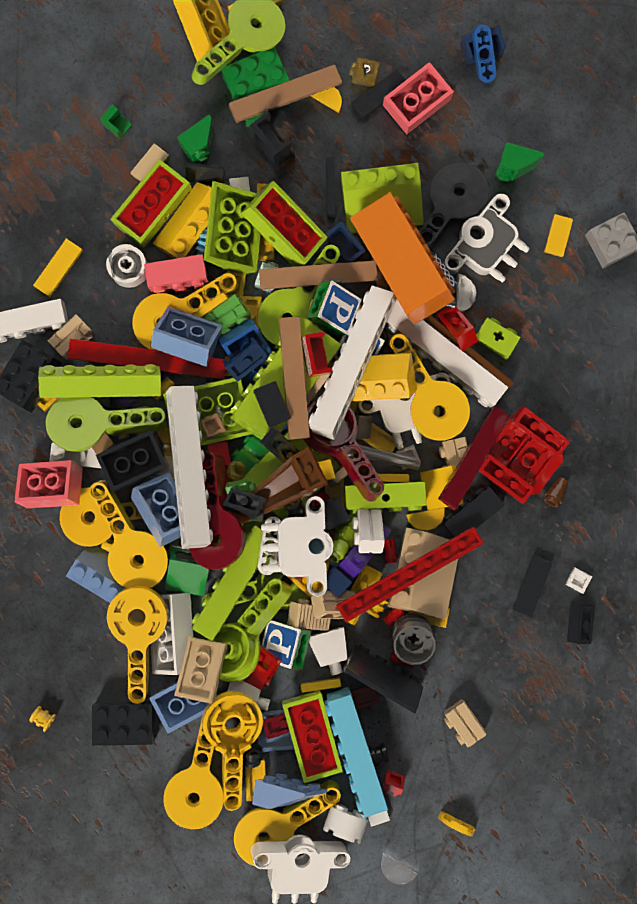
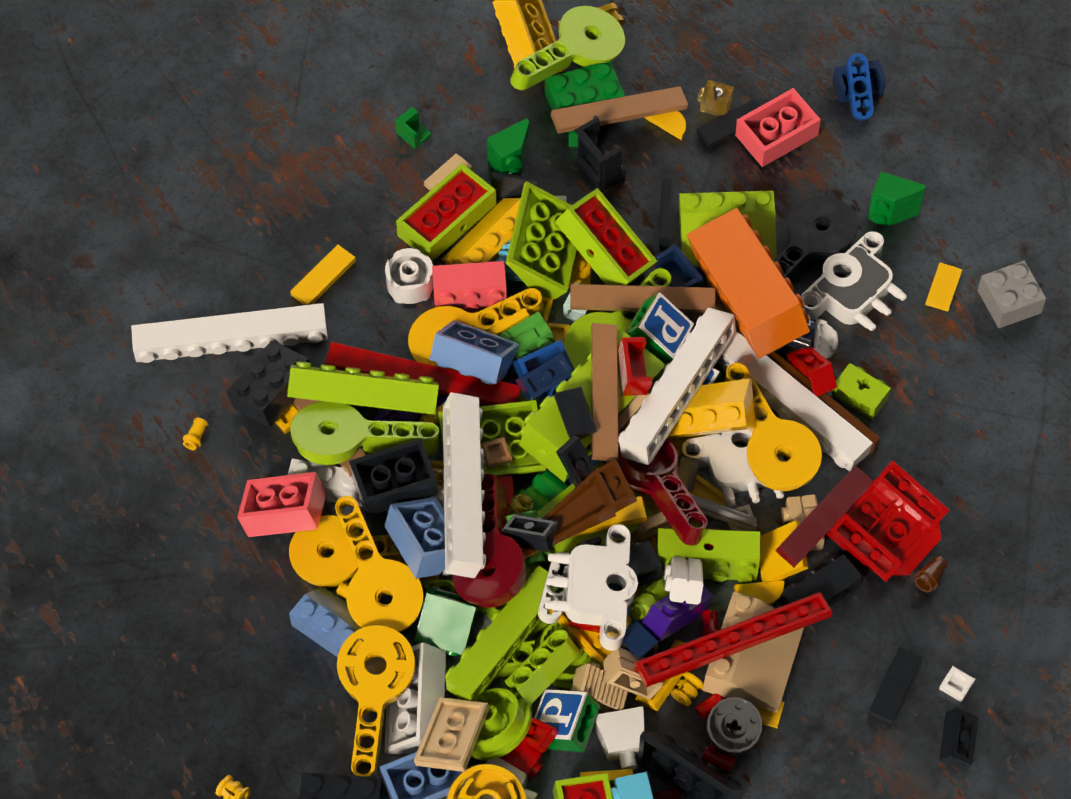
camera: 10 degrees right, 25 degrees down
tan brick [48,315,95,360] -> none

